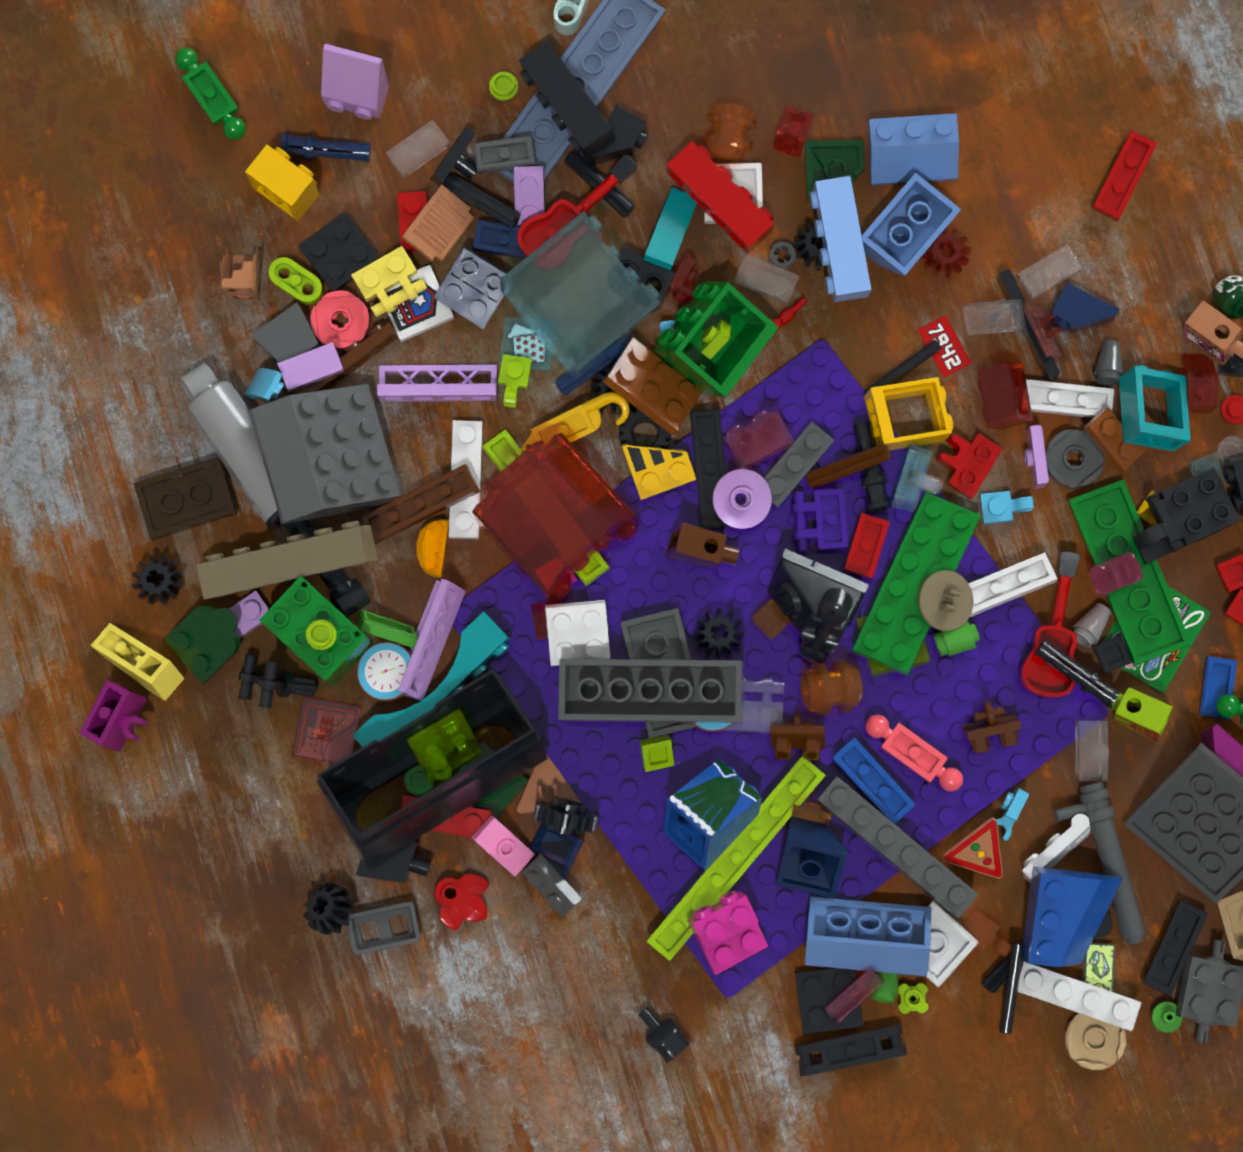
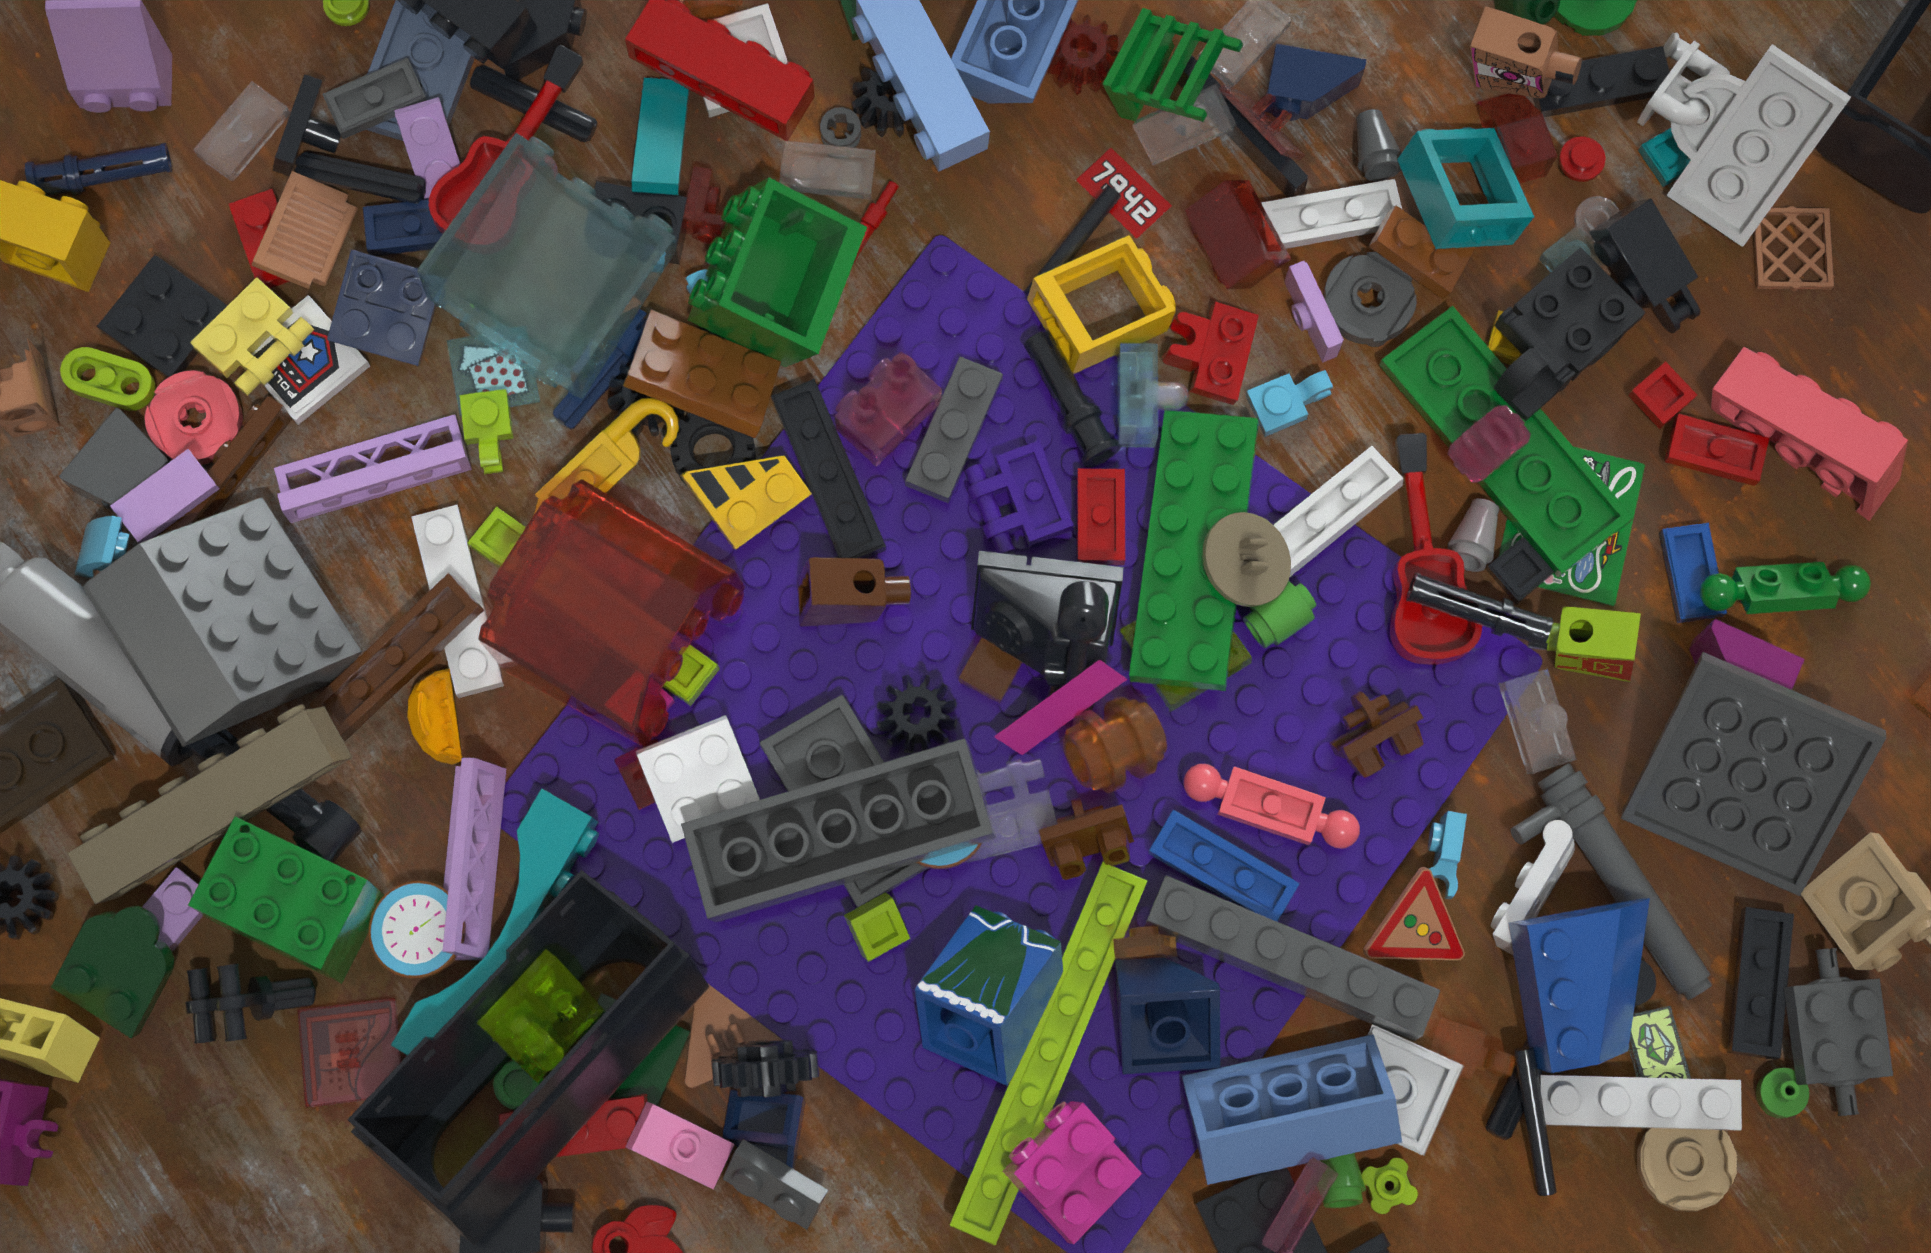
camera: 20 degrees left, 5 degrees down
lime plate [306,619,337,650] -> none
bright green tile [356,610,418,648] -> none
lime plate [701,319,731,360] -> none
lavender dish [712,469,772,529] -> none
reddish brown axle [806,444,891,488] -> none
none -> dark pink sticker [994,660,1127,755]
none -> green plate [1103,8,1243,122]

